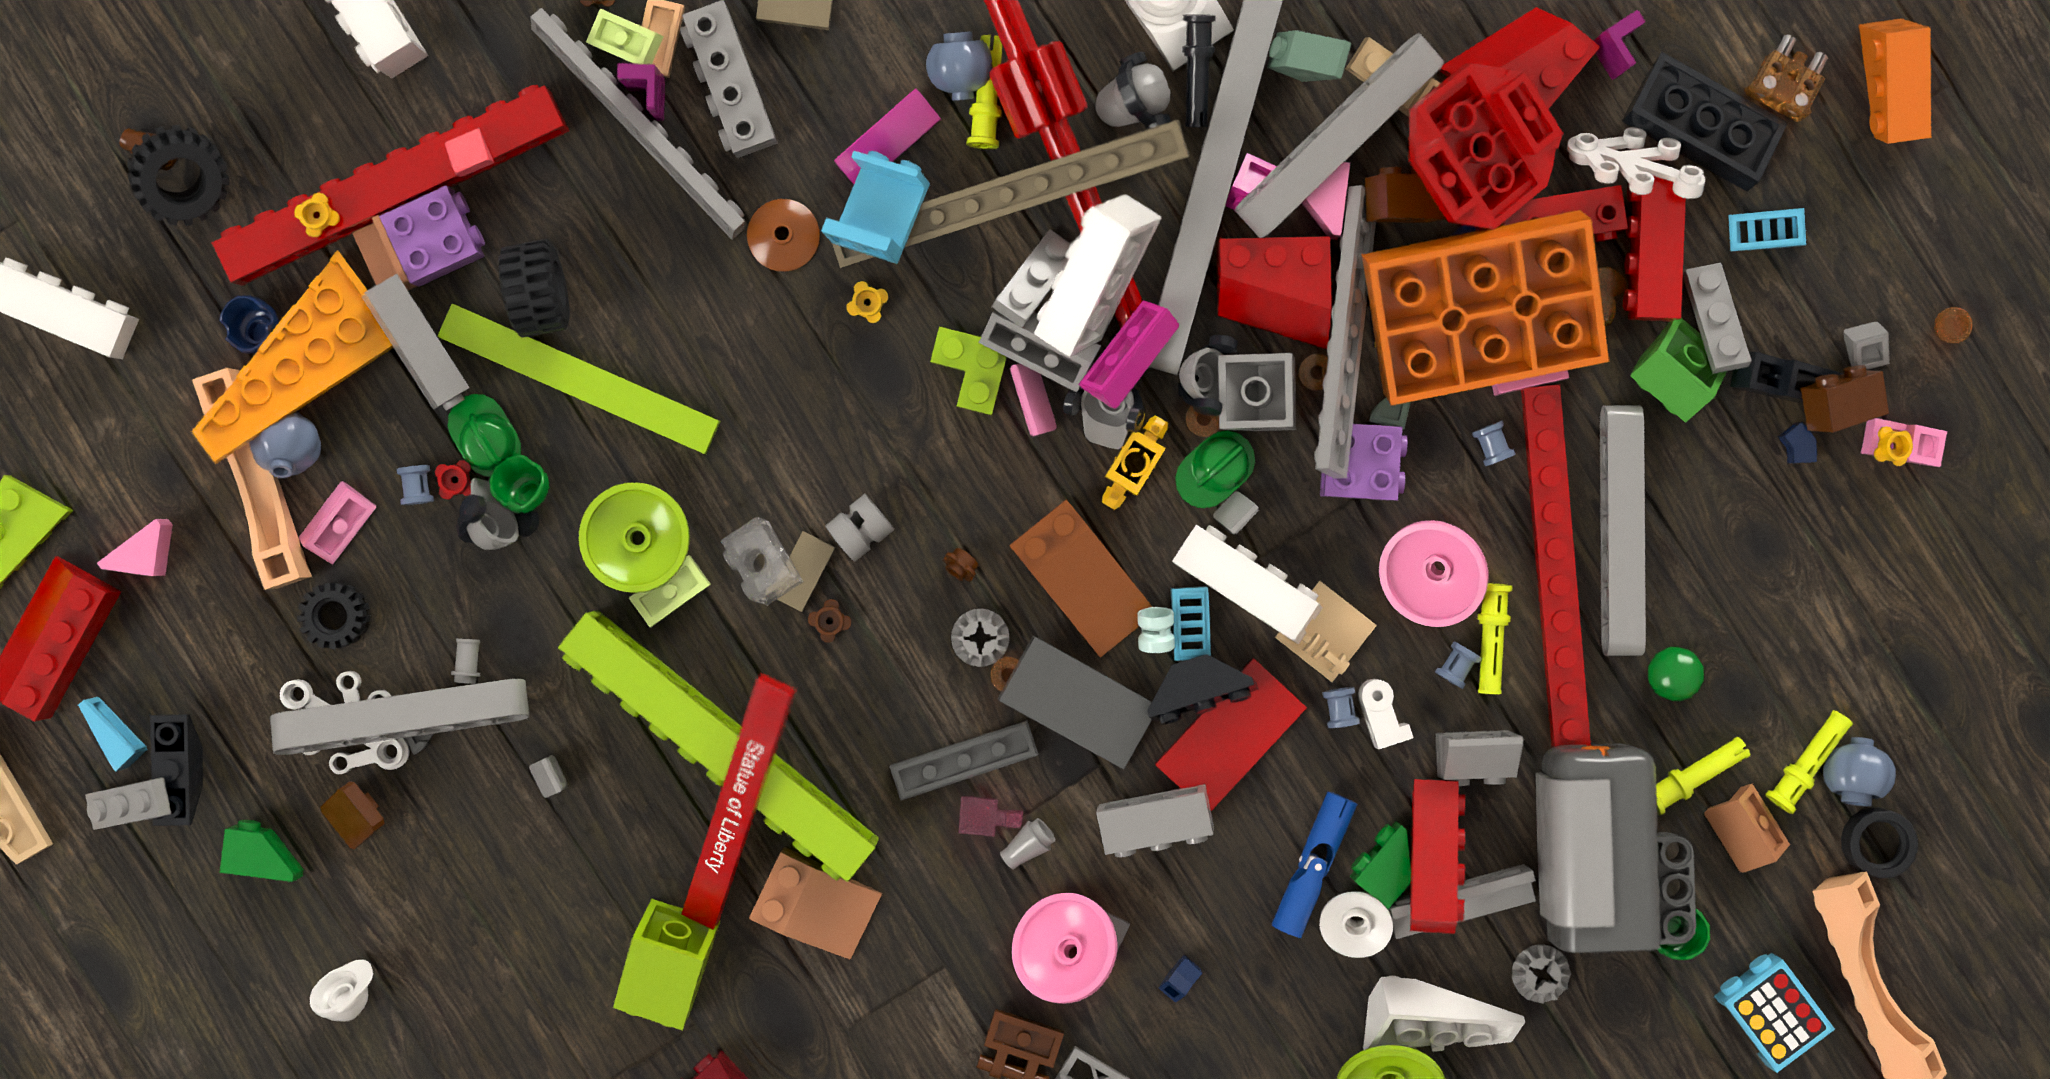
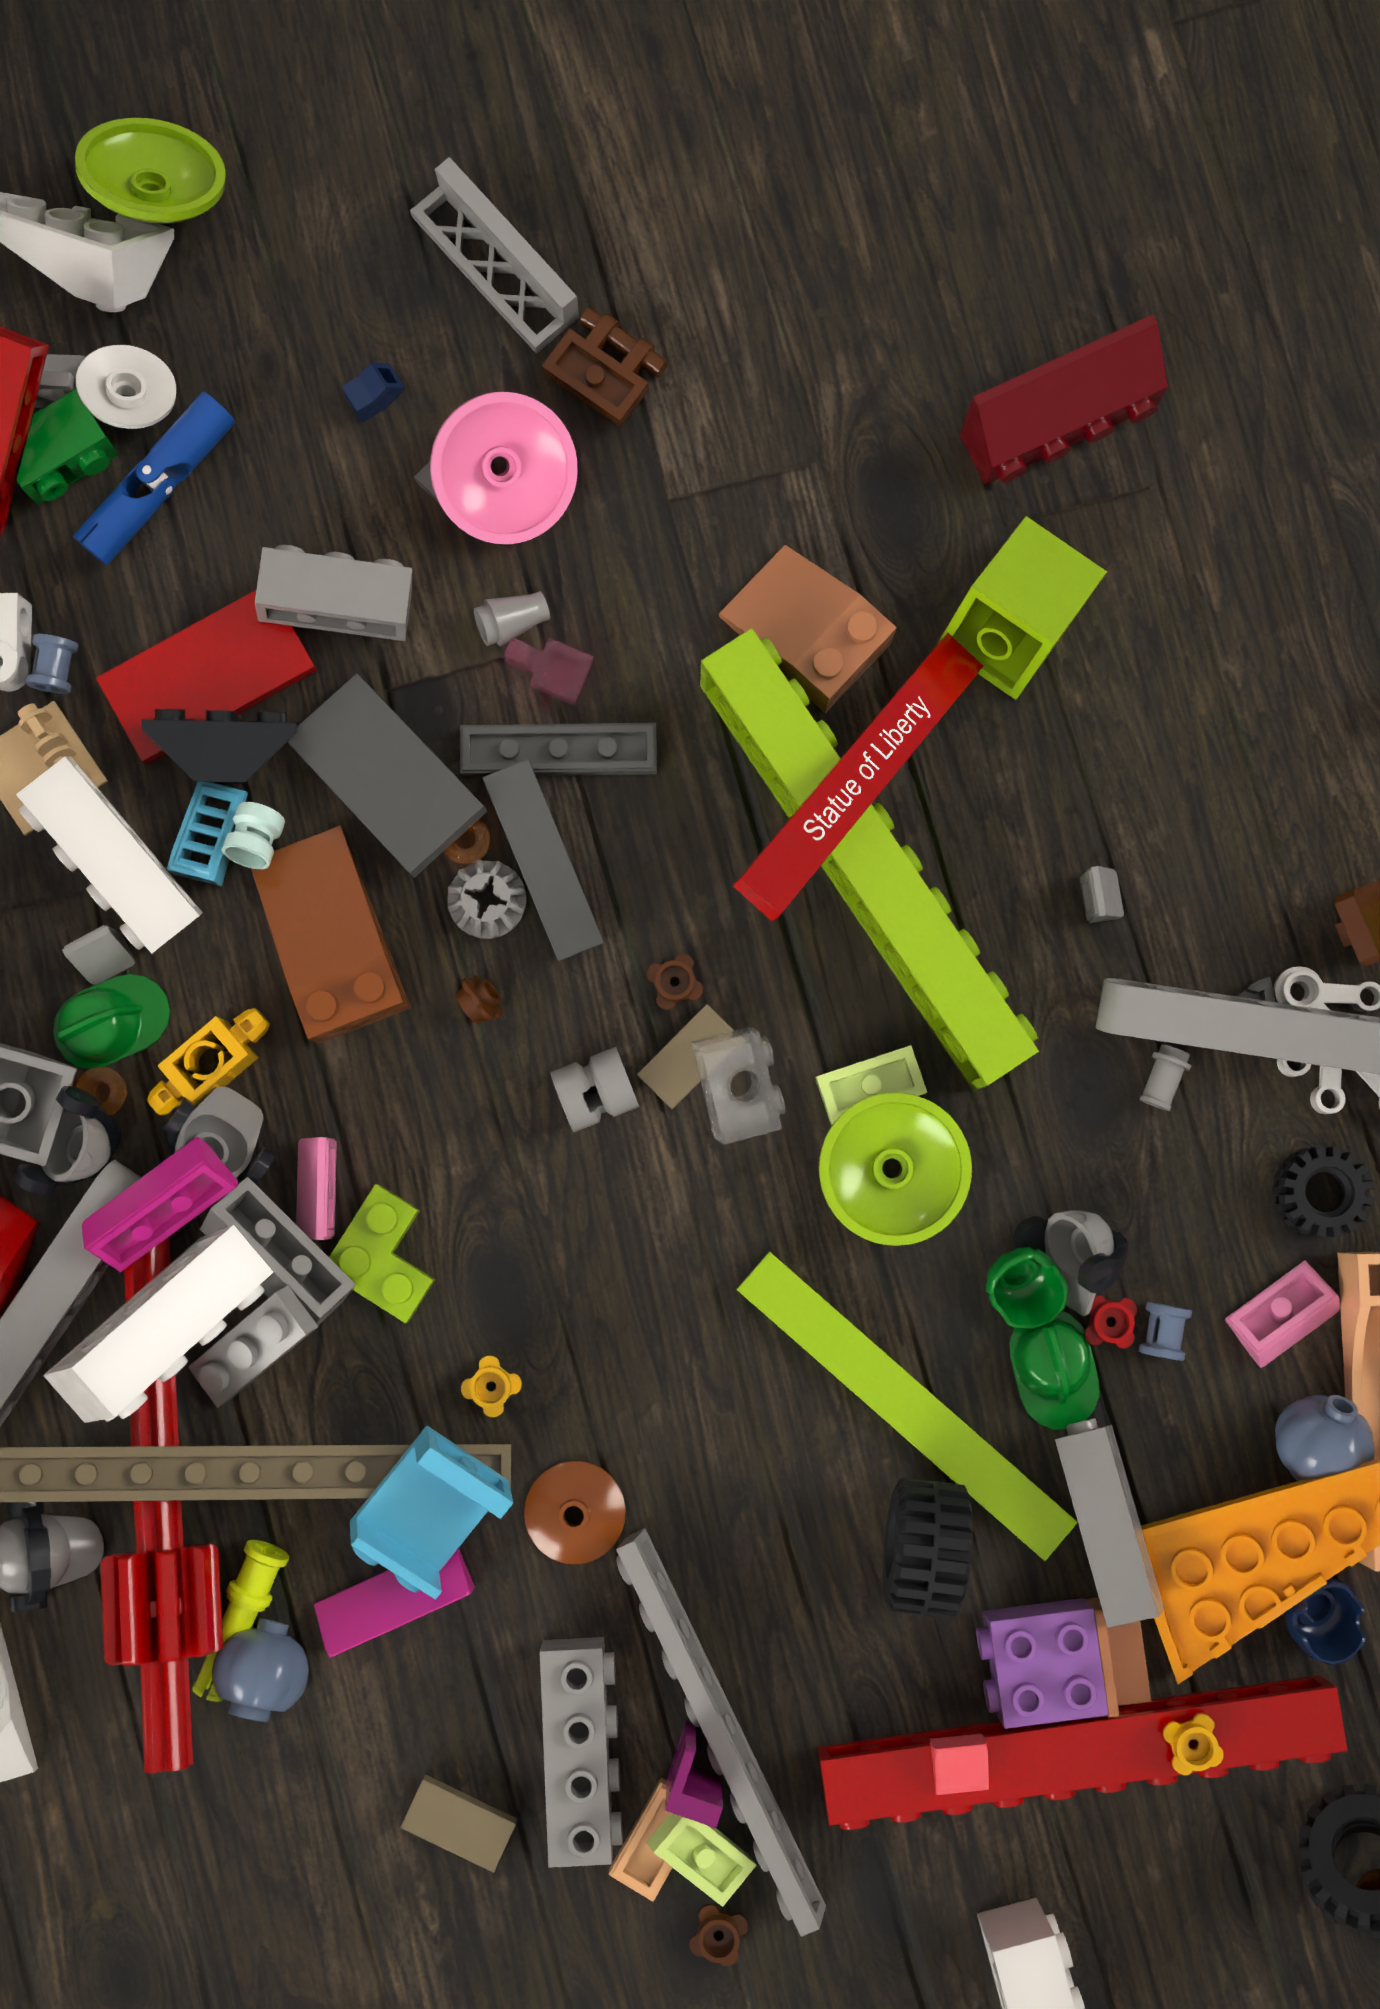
camera: 160 degrees left, 5 degrees down
none -> dark grey tile [483,759,605,962]

